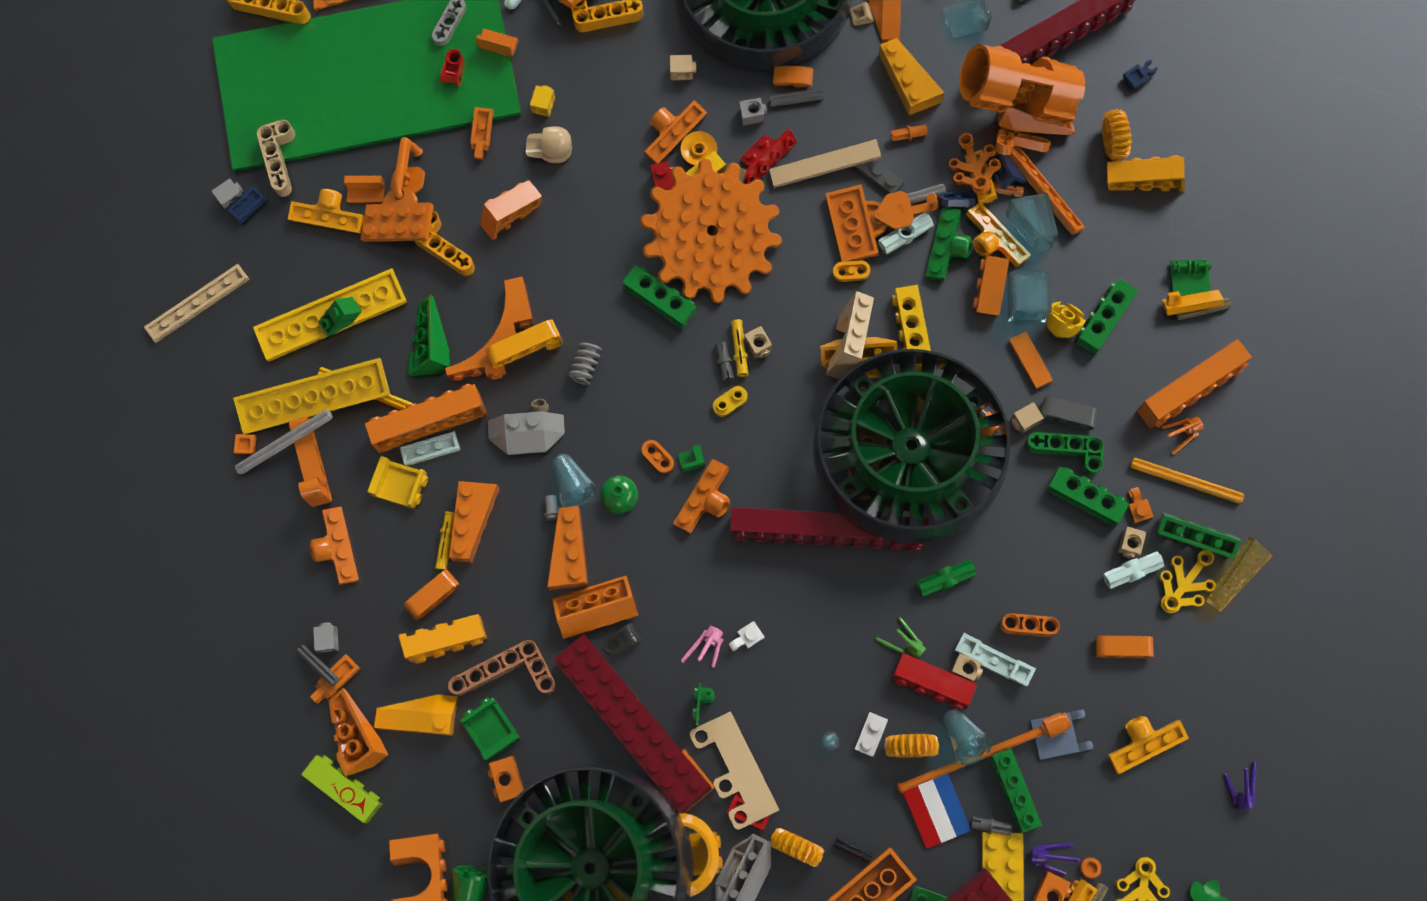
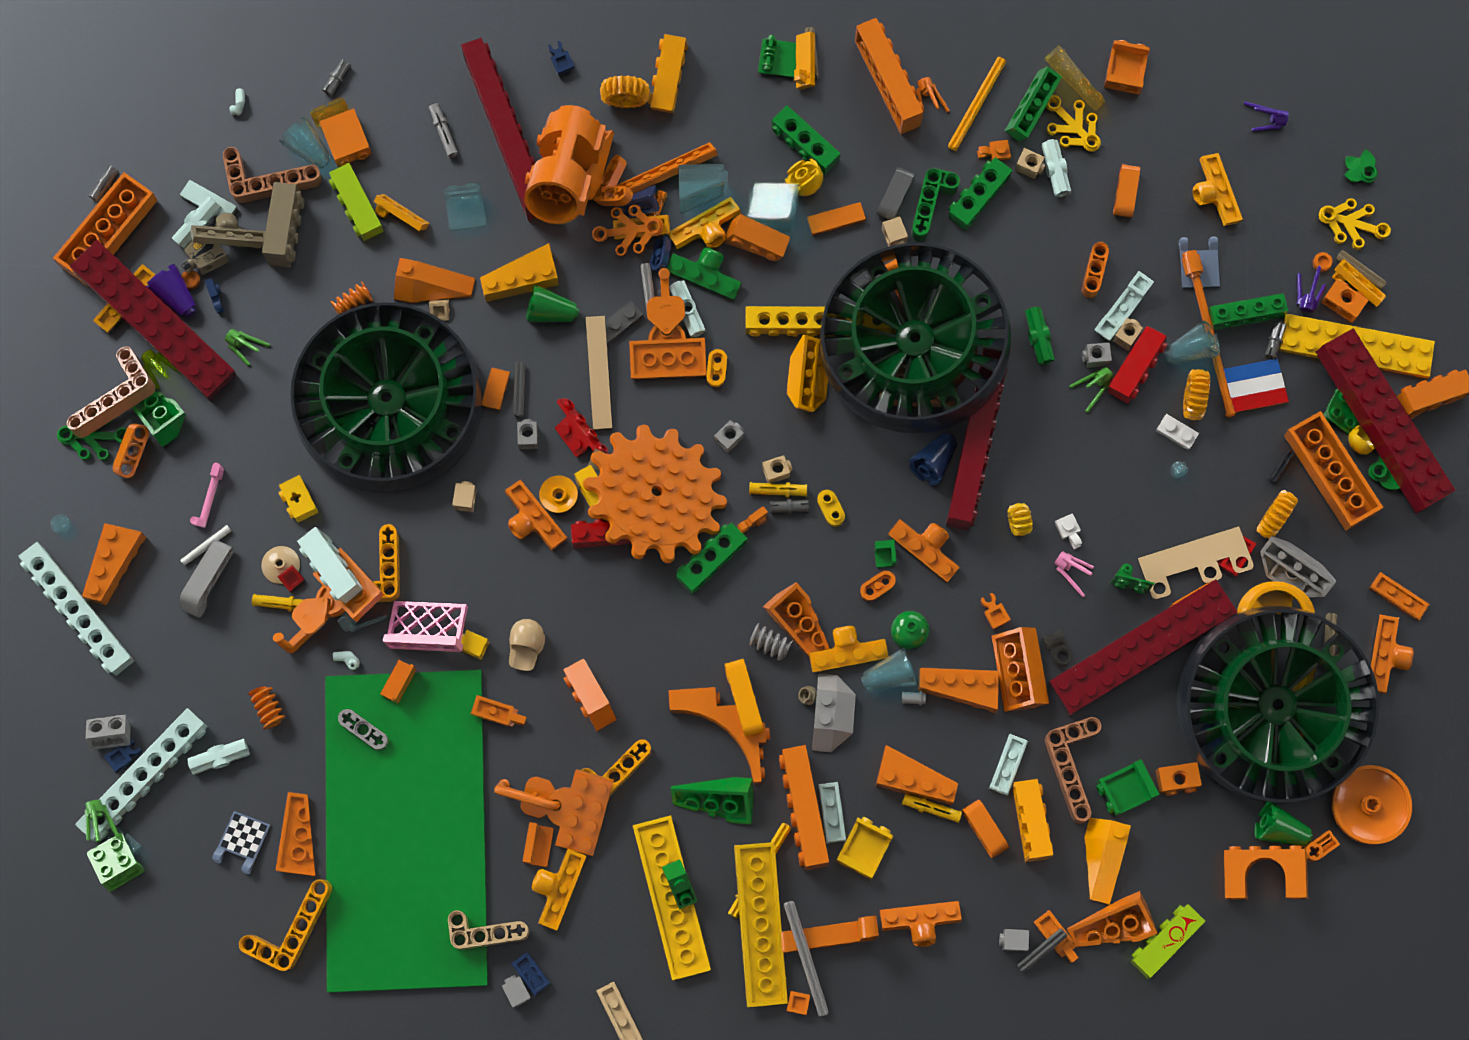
camera: 85 degrees left, 0 degrees up
red piece [440,49,465,87] -> none
tan arch [826,291,874,380] -> none
orange axle [890,124,928,141] -> none
none -> bright pink fence [383,601,468,652]
none -> green cone [526,285,579,322]
none -> light grey brick [714,420,744,453]
none -> orange plate [737,506,768,533]
none -> orange wedge [763,582,830,657]
none -> light orange plate [809,626,889,672]
none -> dark blue cone [908,433,957,485]
none -> orange plate [980,593,1011,630]
none -> light aqua tile [989,734,1028,796]
none -> yellow gear [1007,503,1033,536]
none -> light grey brick [1082,343,1112,368]
none -> orange panel [1104,40,1150,95]

